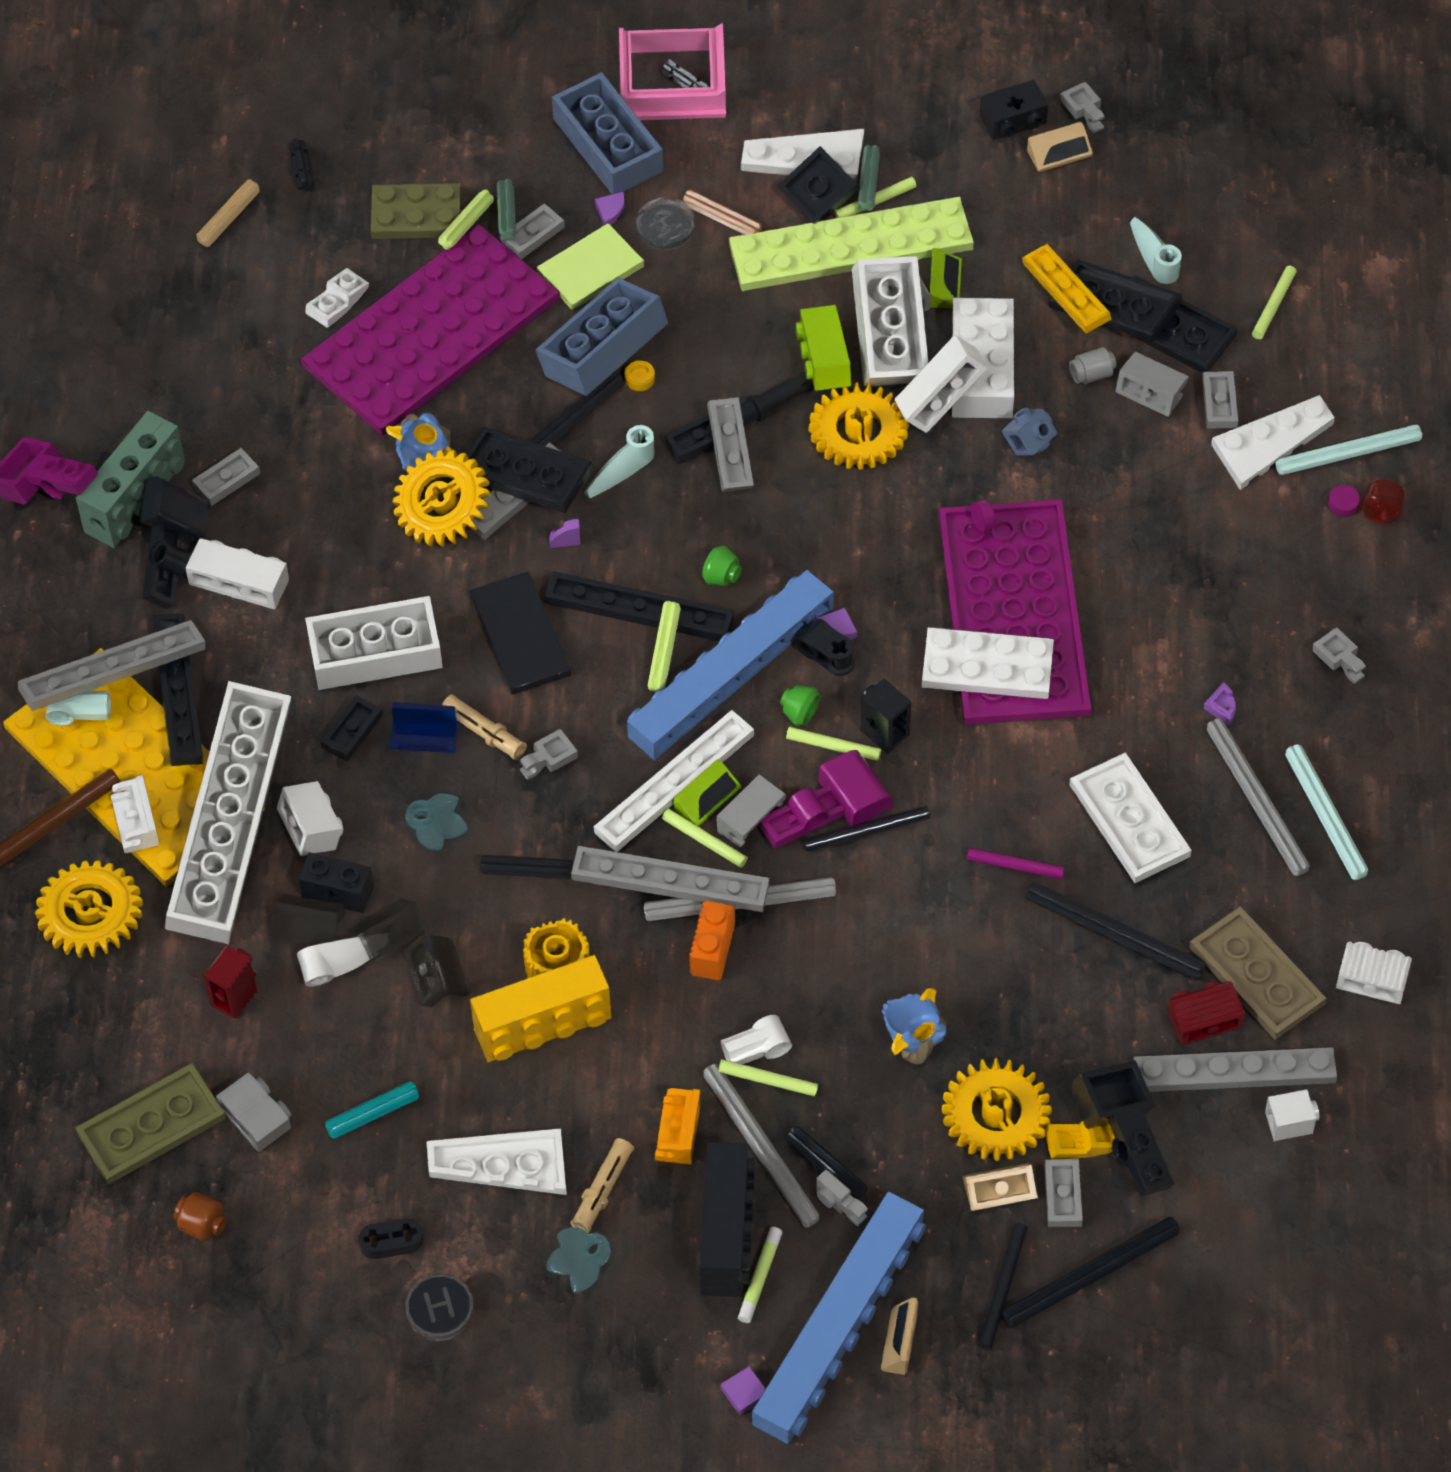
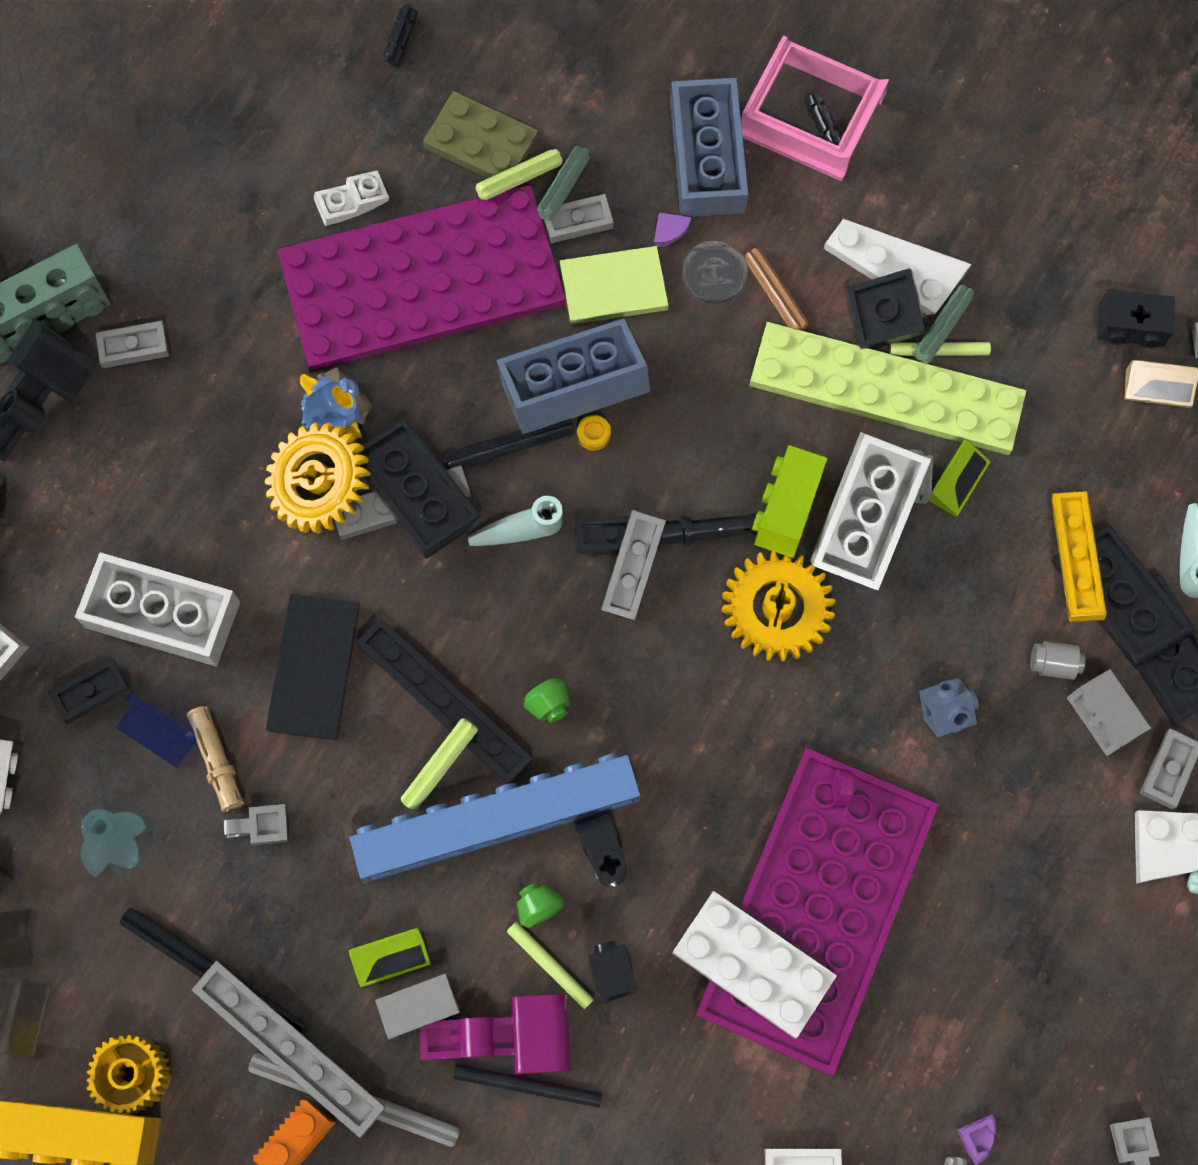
camera: 25 degrees right, 15 degrees up
white brick [186,538,289,609] -> none
tan axle [196,179,260,247] -> none
medium lavender tile [549,519,581,548] -> none
white plate [594,710,754,852] -> none
yellowish green bar [662,808,748,868] -> none
medium lavender tile [816,608,857,640] -> none
white brick [894,334,988,433] -> none
white brick [952,298,1014,418] -> none

